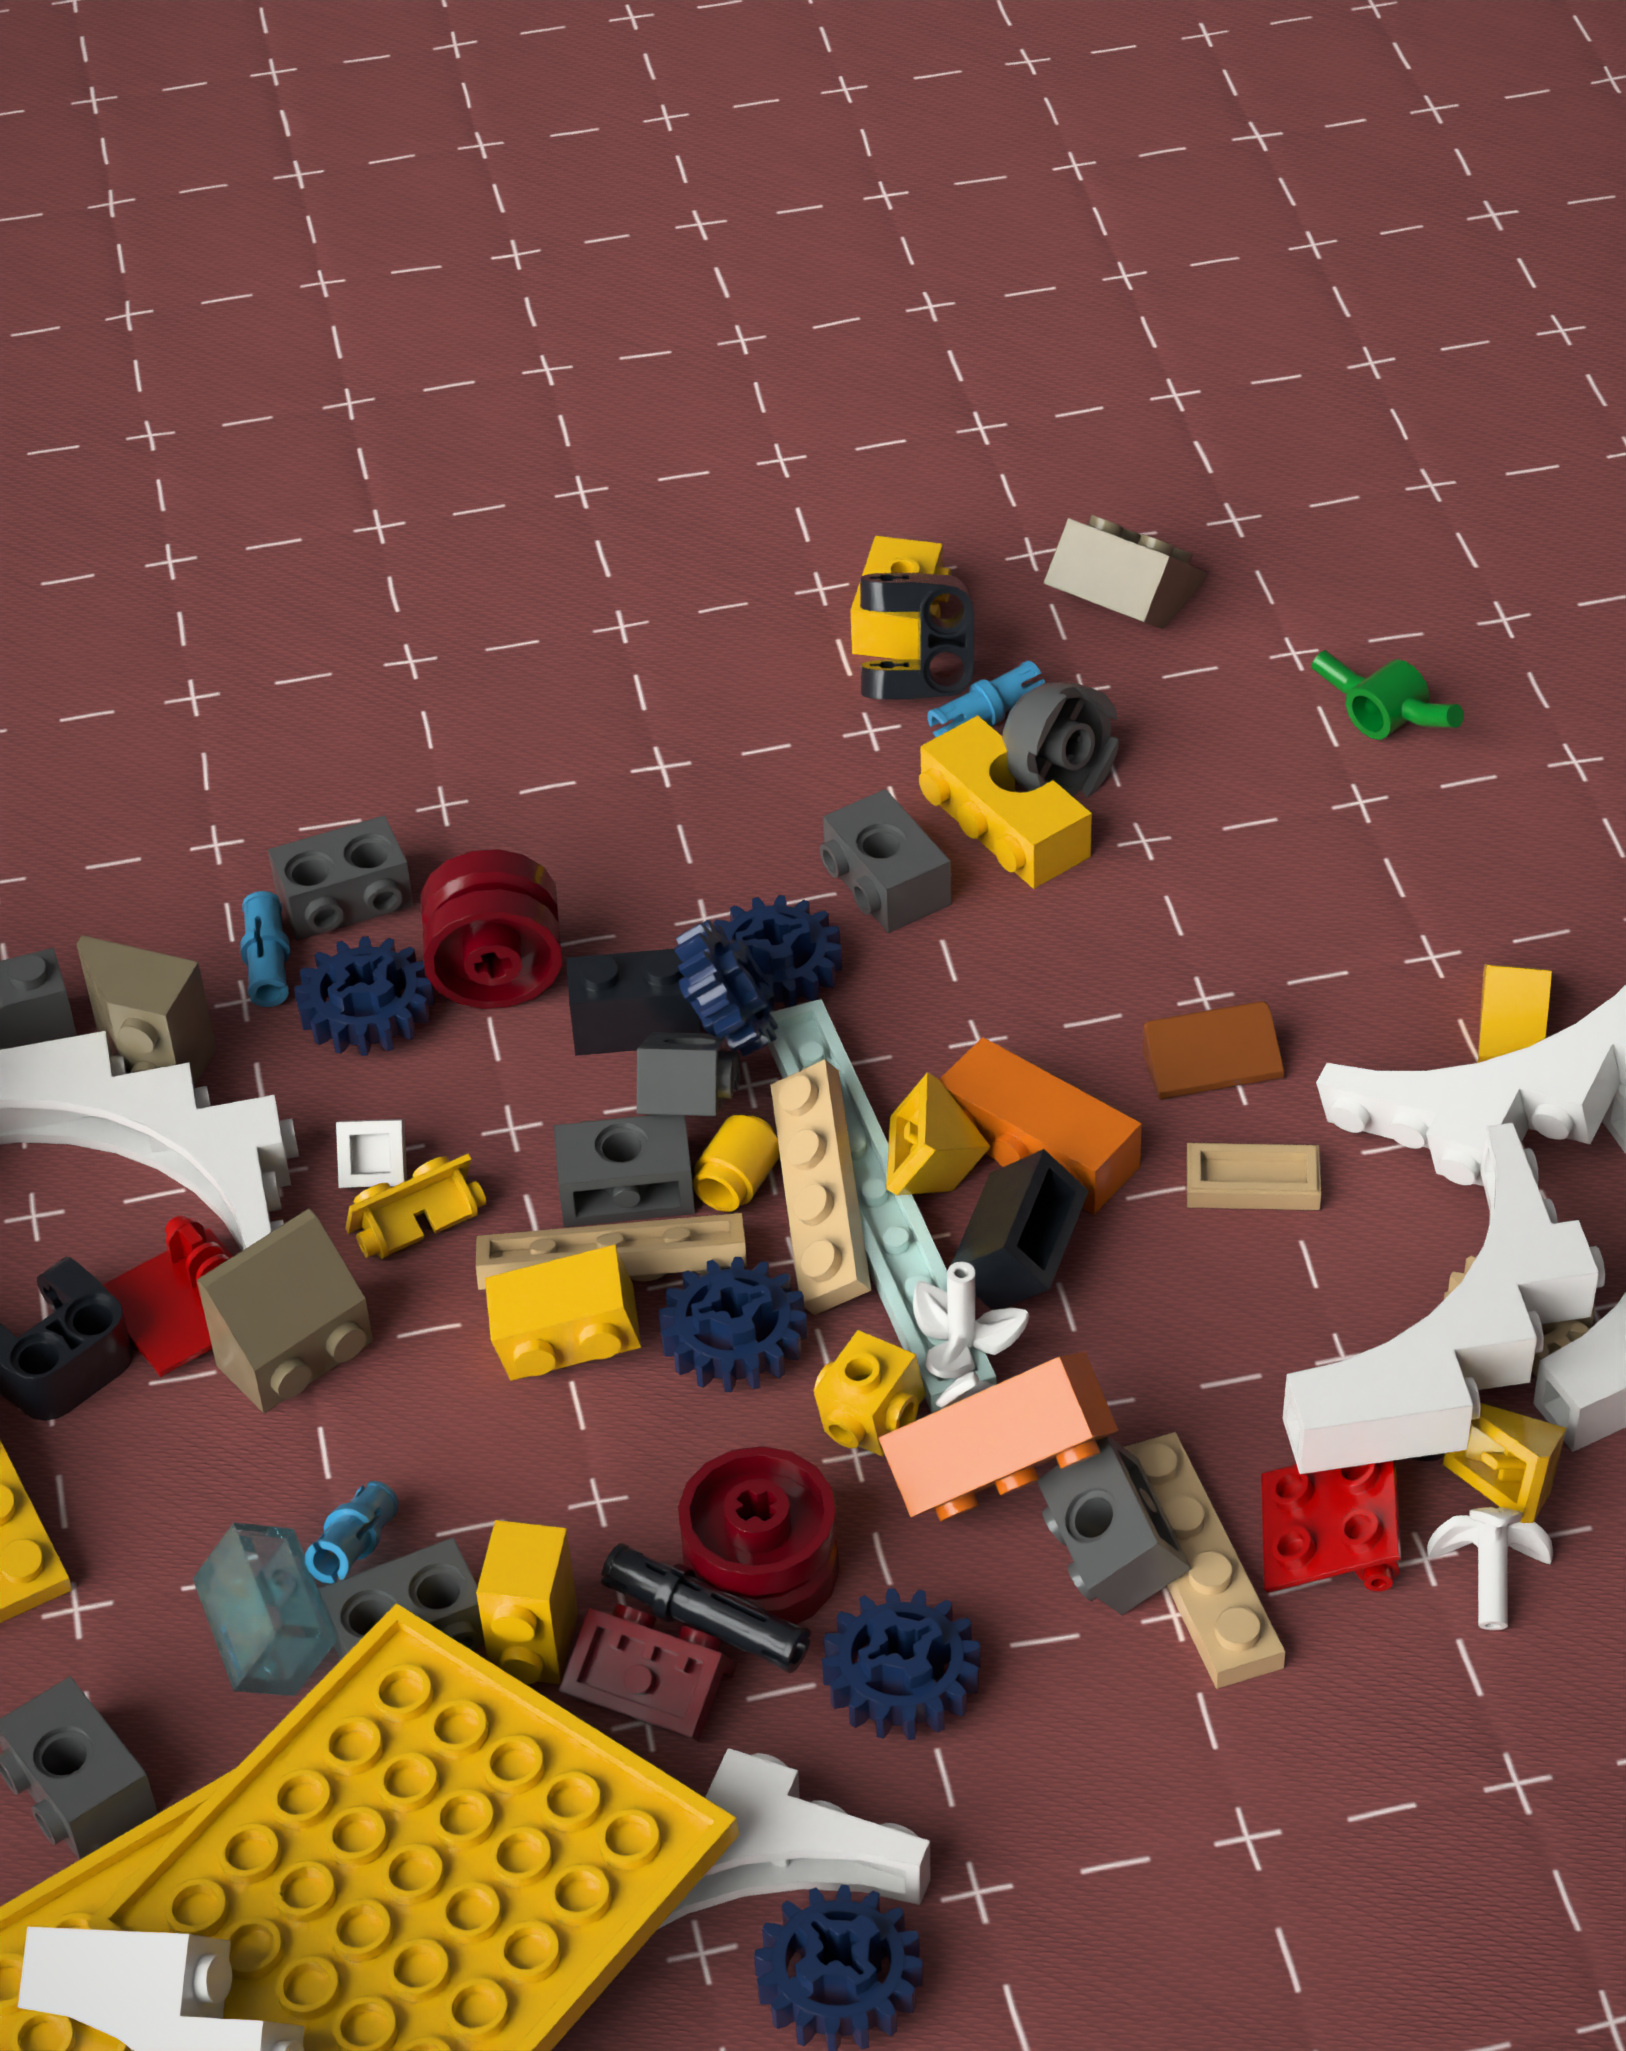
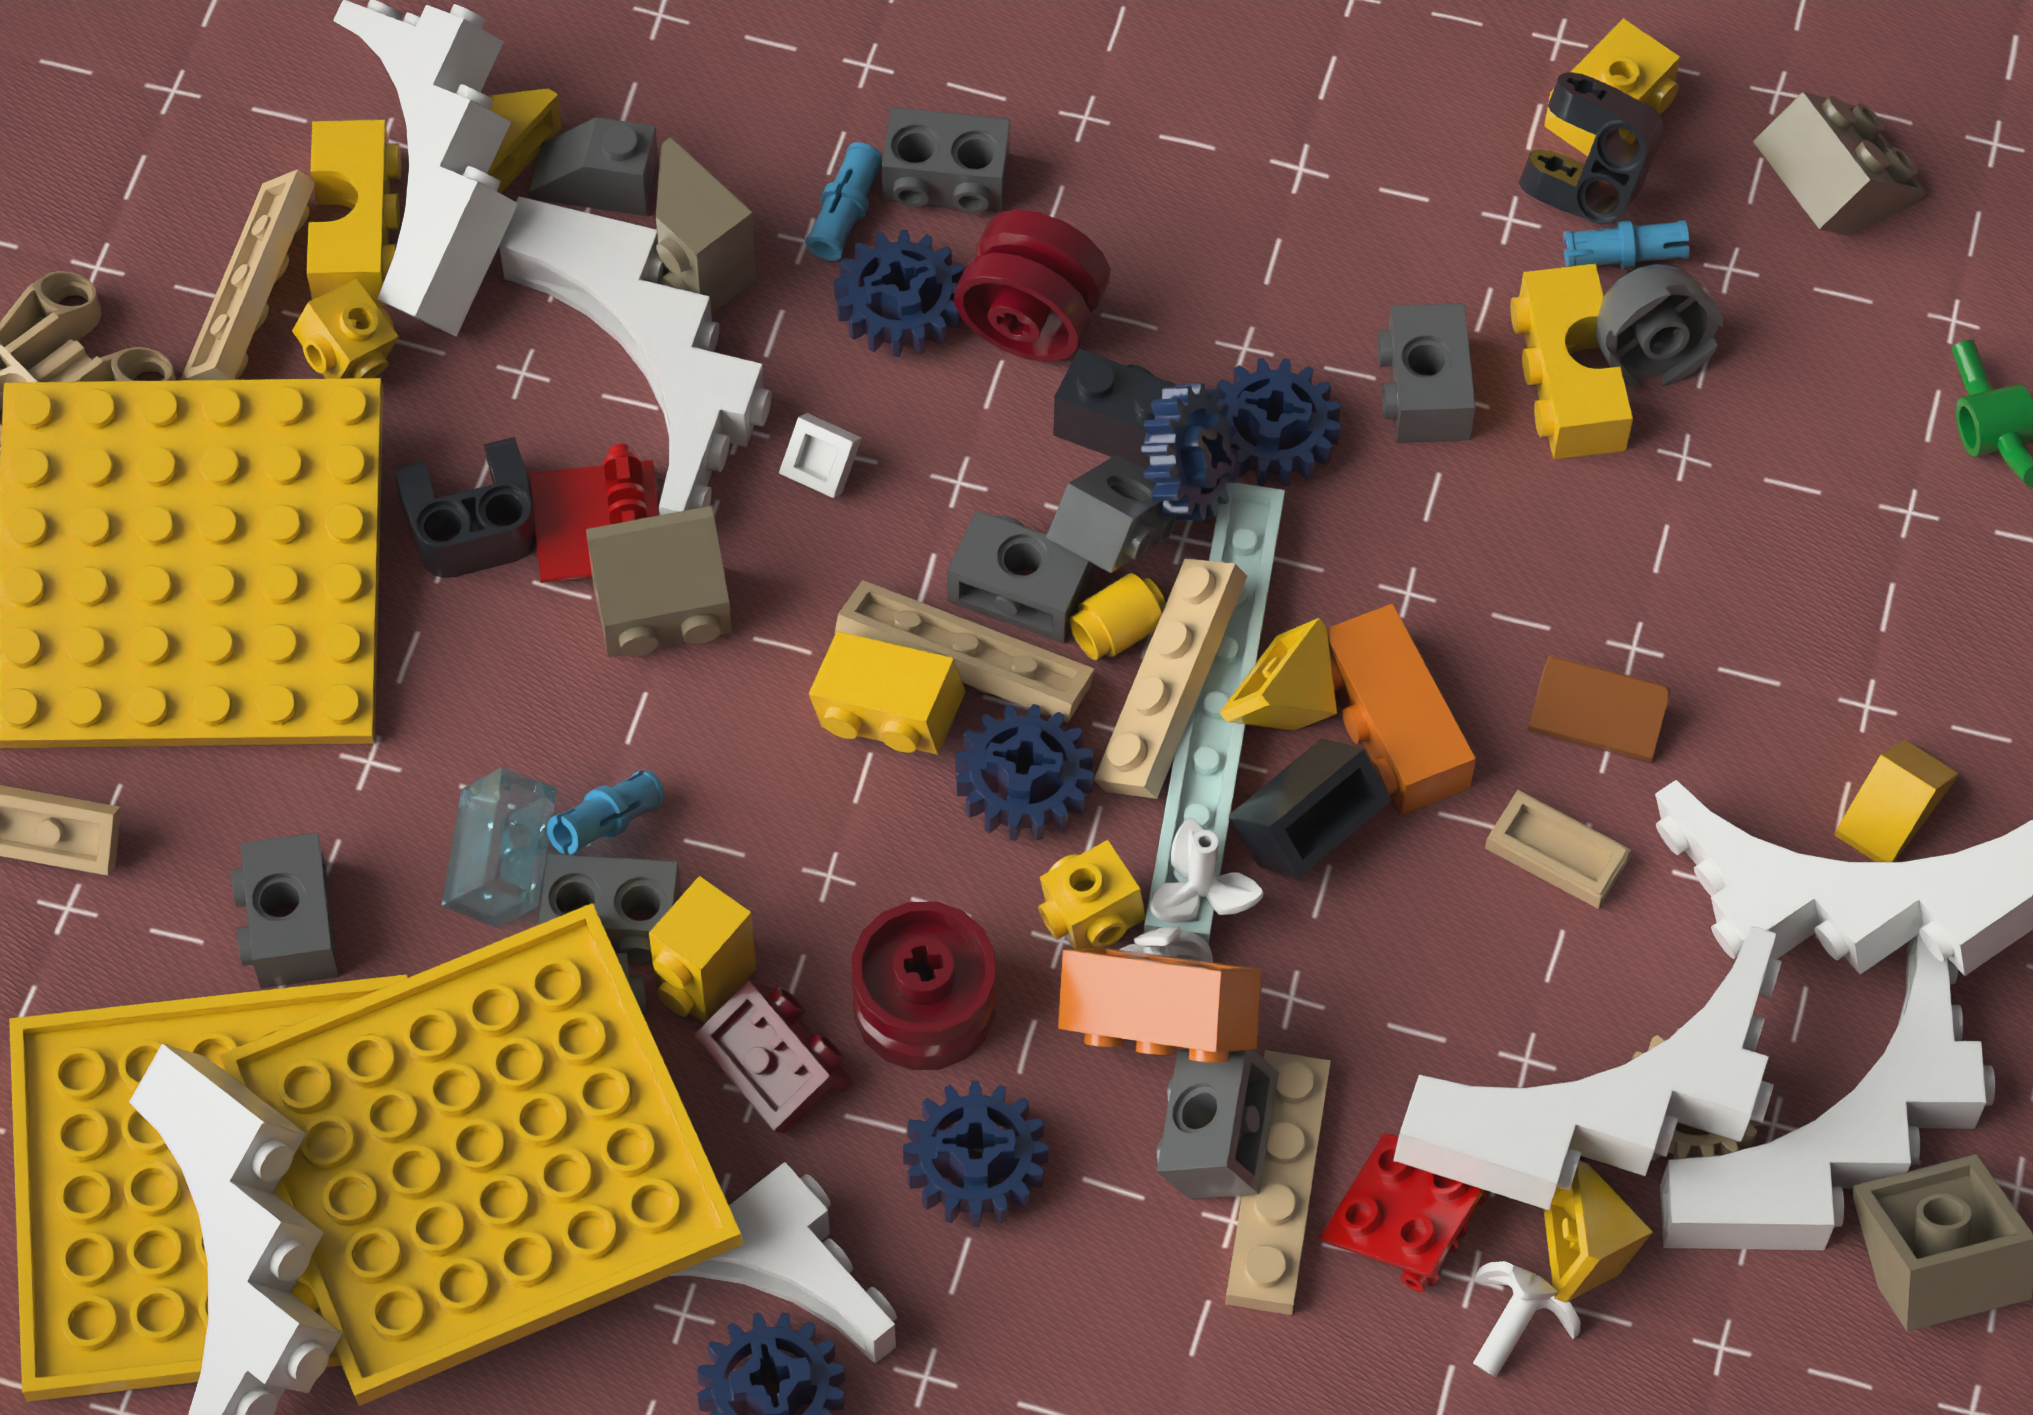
camera: 25 degrees right, 15 degrees up
yellow hinge [345,1153,487,1259] -> none
black pin [601,1543,811,1673] -> none

